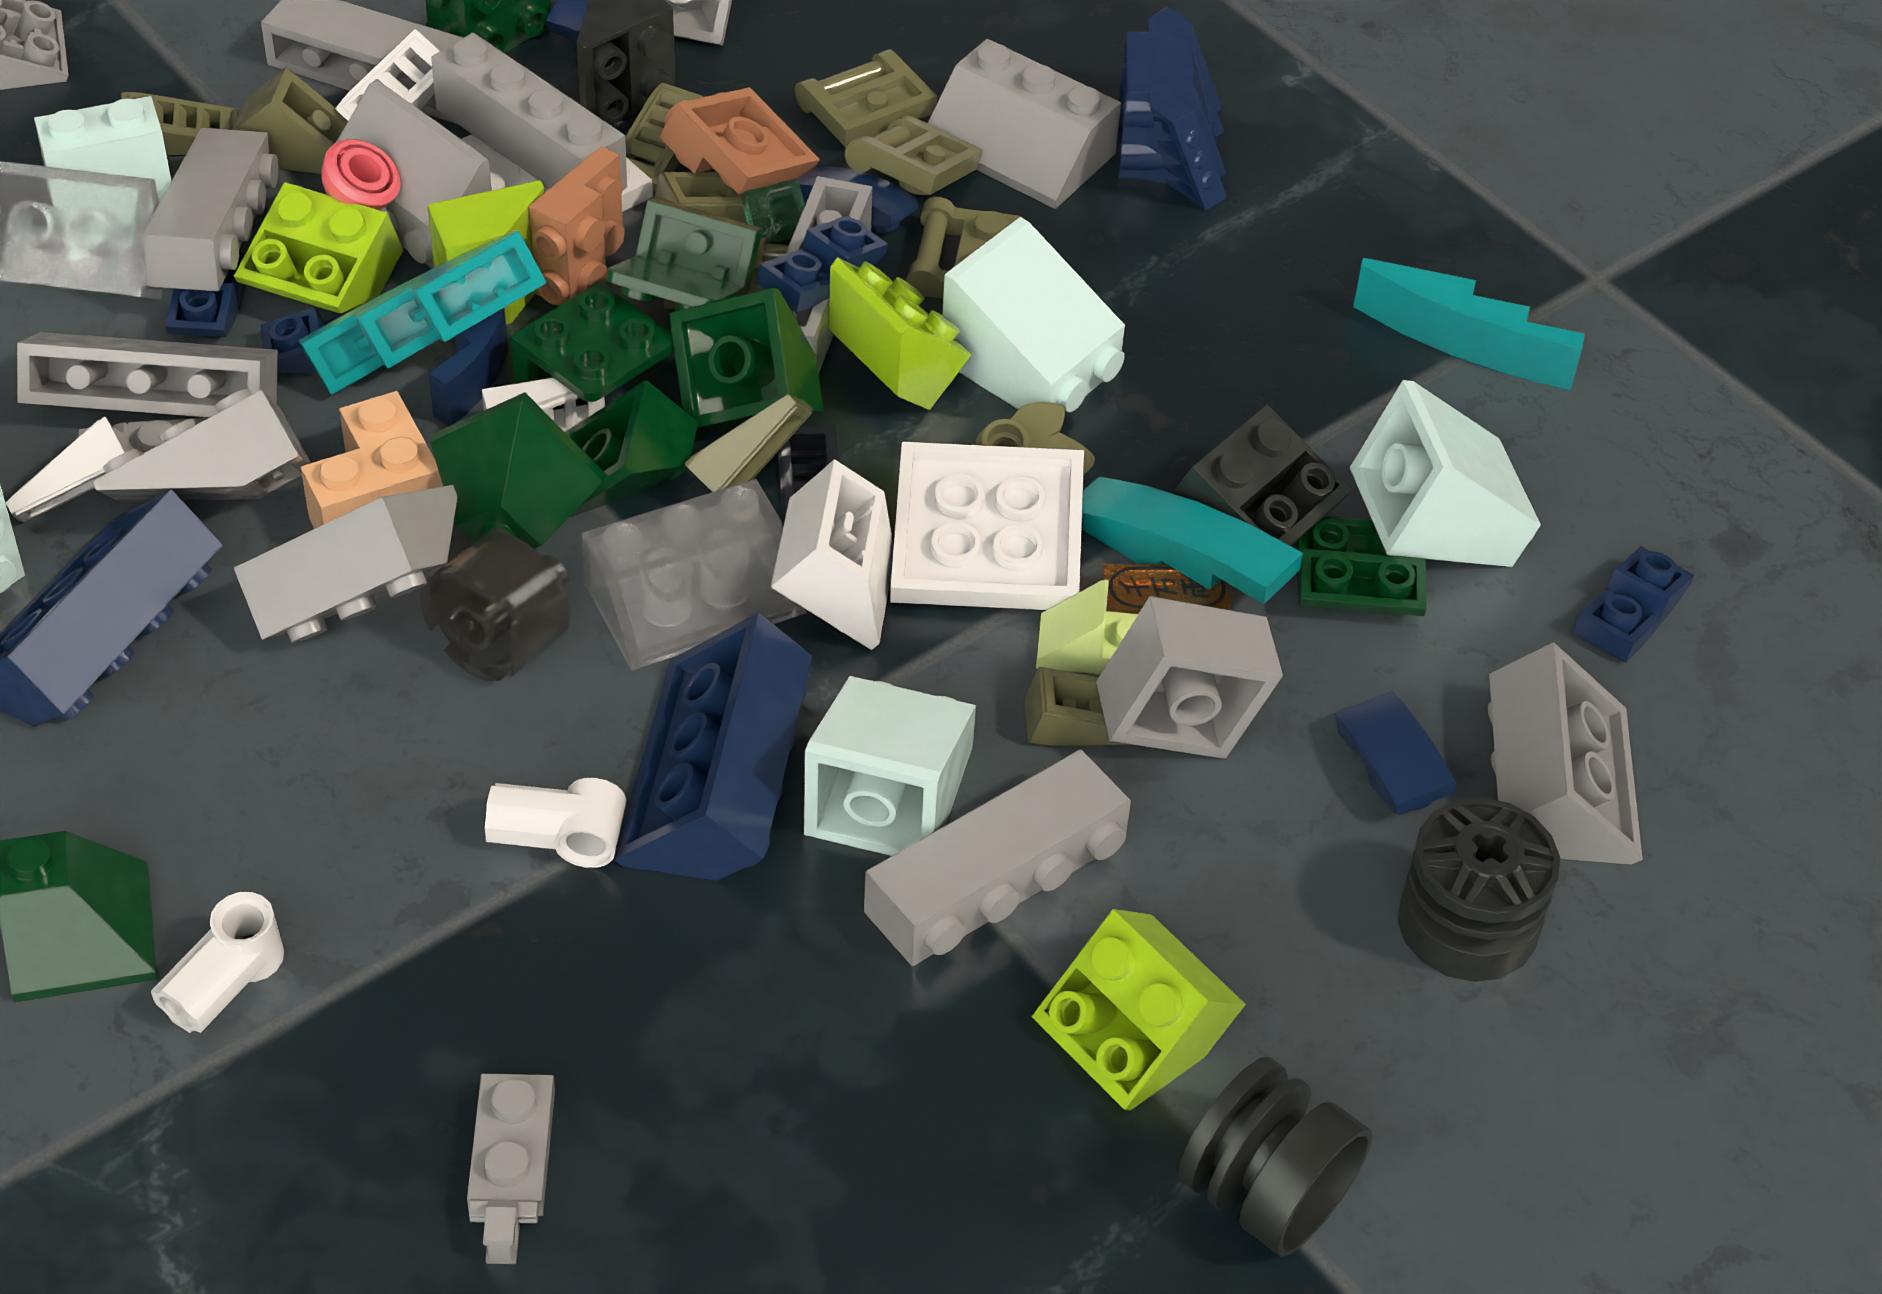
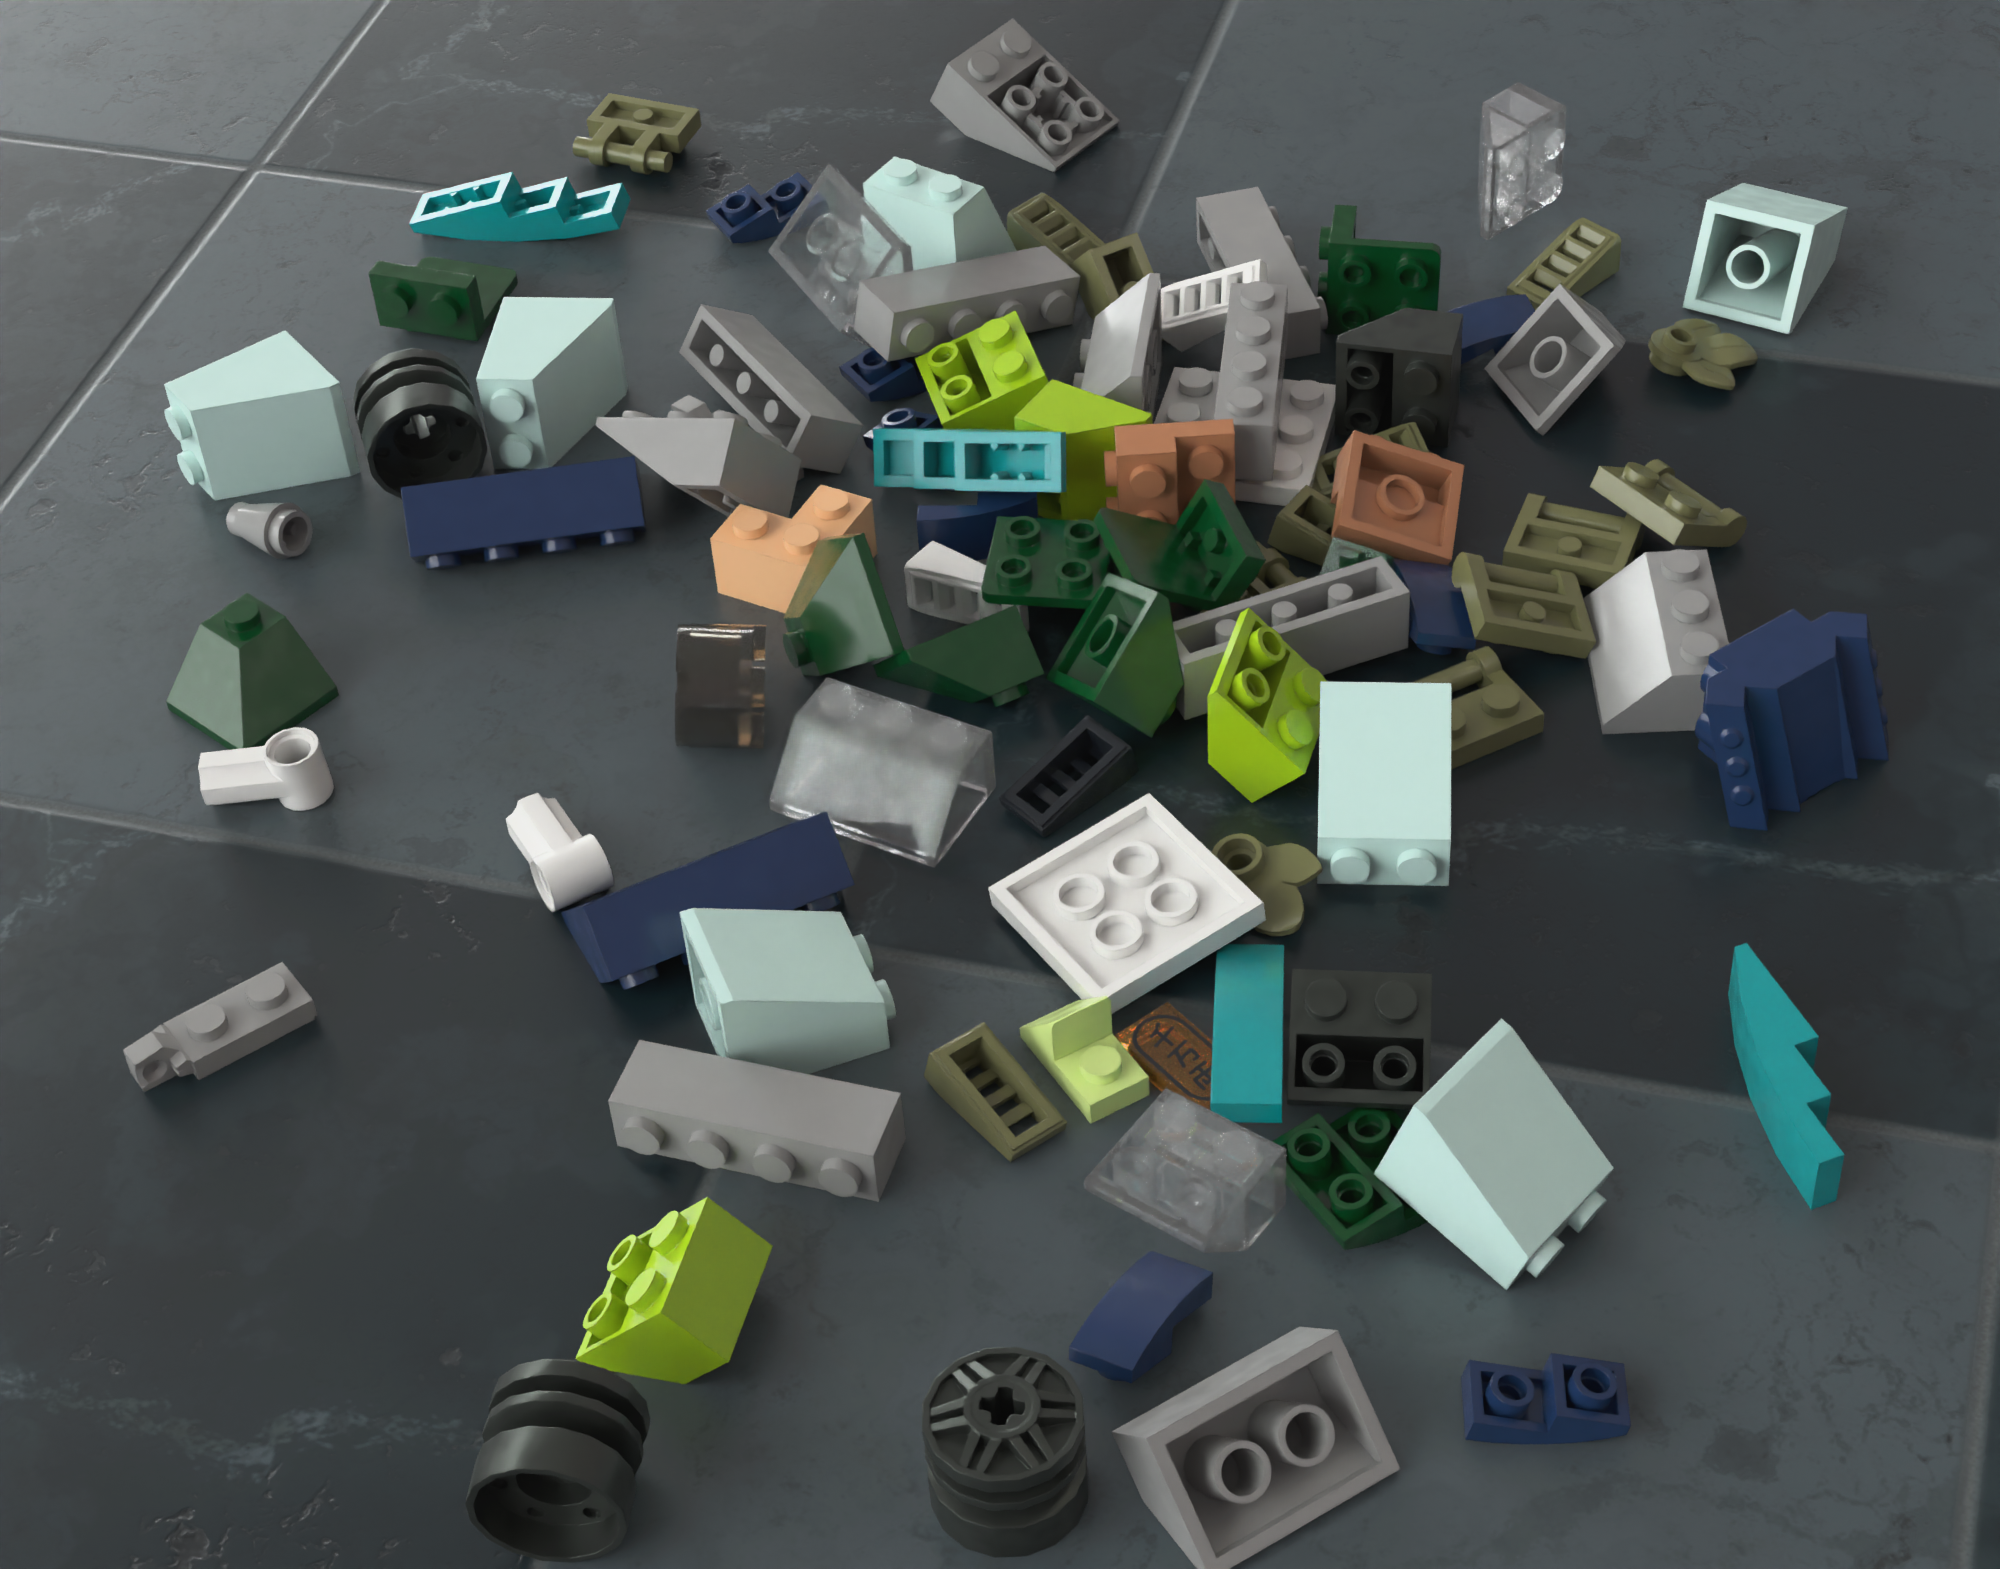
camera: 60 degrees right, 5 degrees down
white slope [6,417,125,523] -> none
light grey slope [234,485,457,643] -> none
coral brick [321,139,401,210] -> none
slope [684,394,813,499] -> none
dark blue slope [756,216,888,313] -> none
white slope [771,459,894,650] -> none
light grey brick [1096,596,1283,759] -> none
none -> clear slope [1084,1088,1286,1253]
none -> olive plate [1590,459,1747,547]

